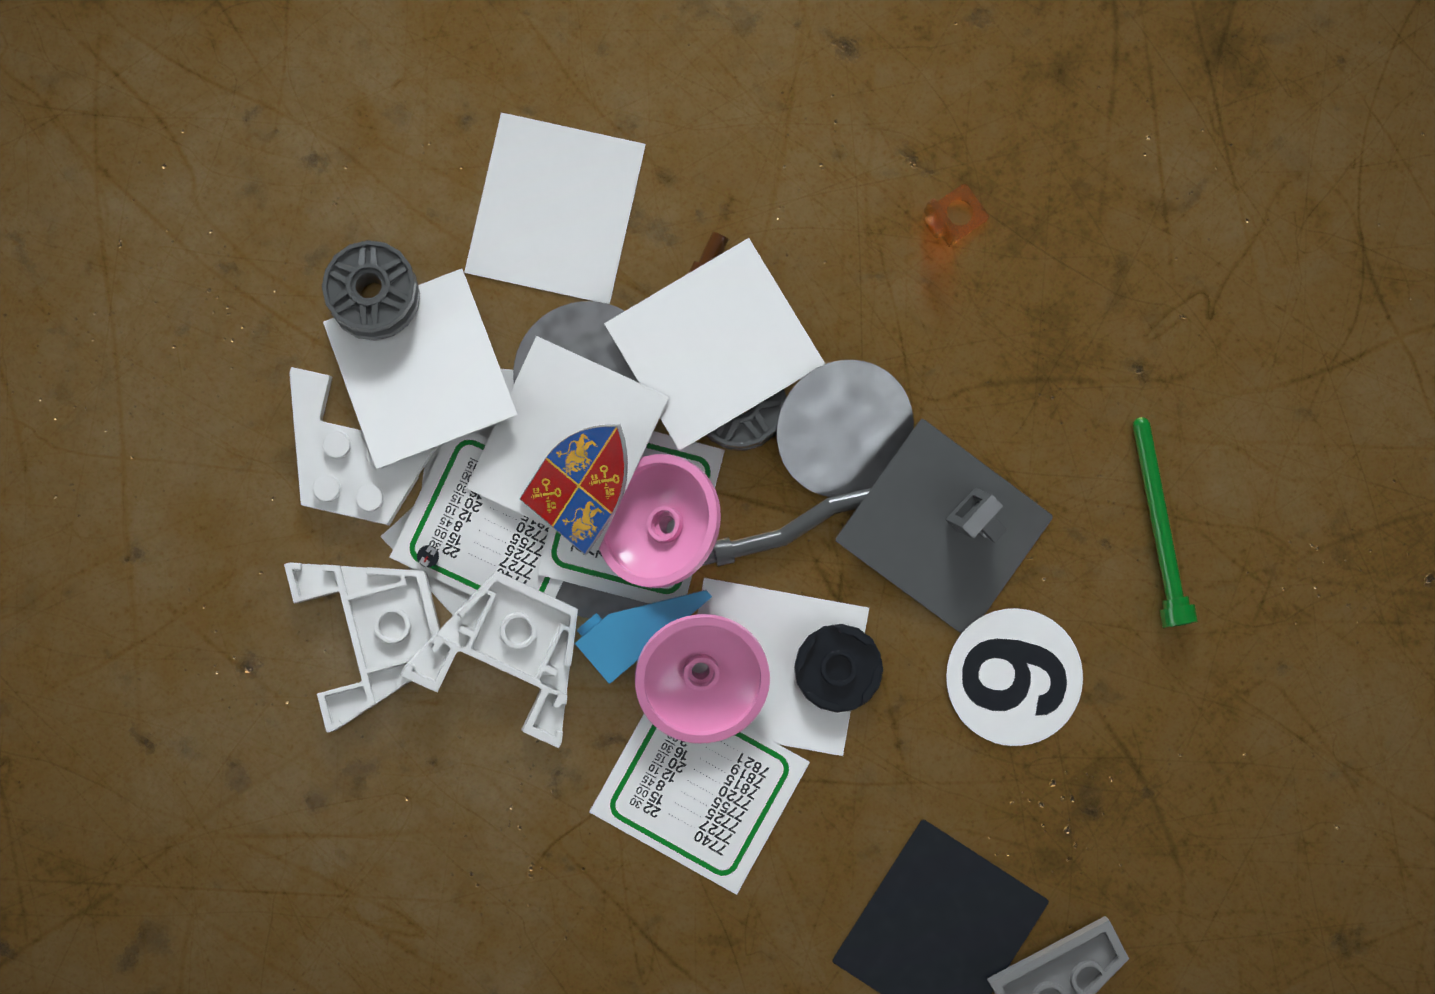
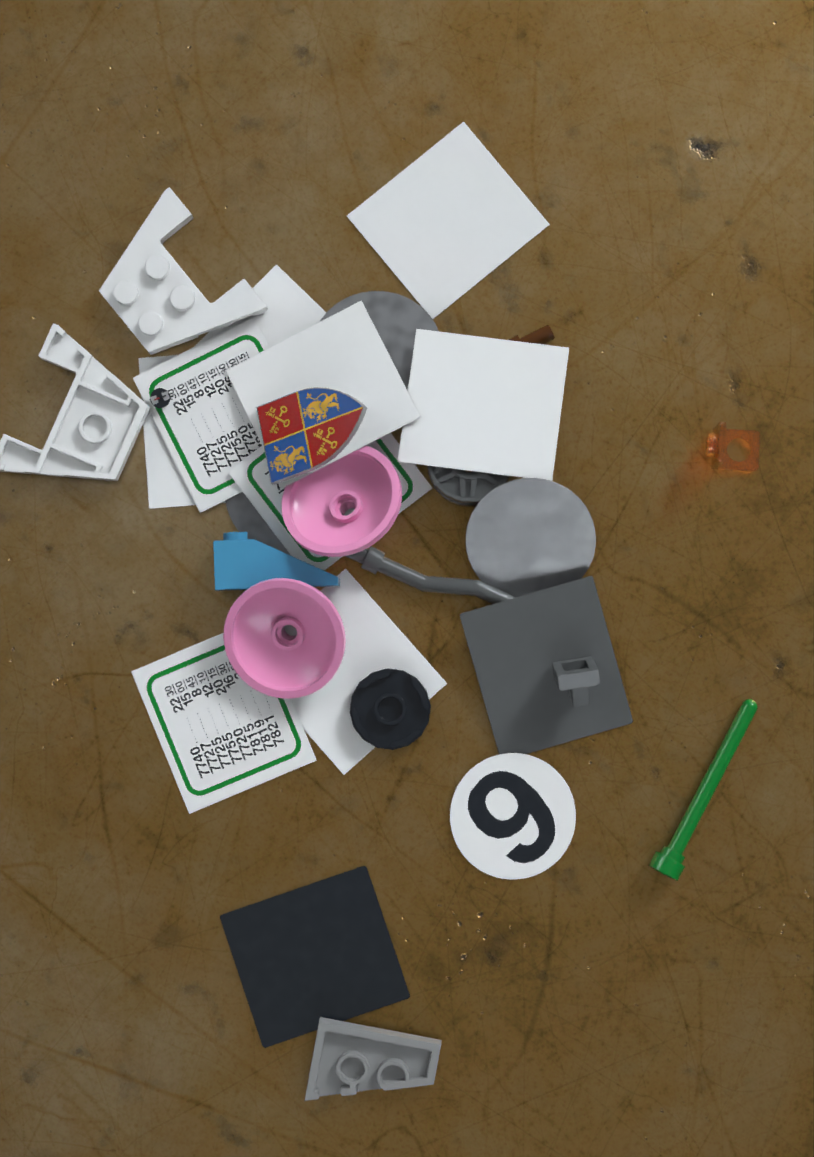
camera: 45 degrees right, 0 degrees up
dark grey wheel [322,240,420,341] -> none
white sticker [323,268,518,470] -> none
white wing [400,571,578,748] -> none

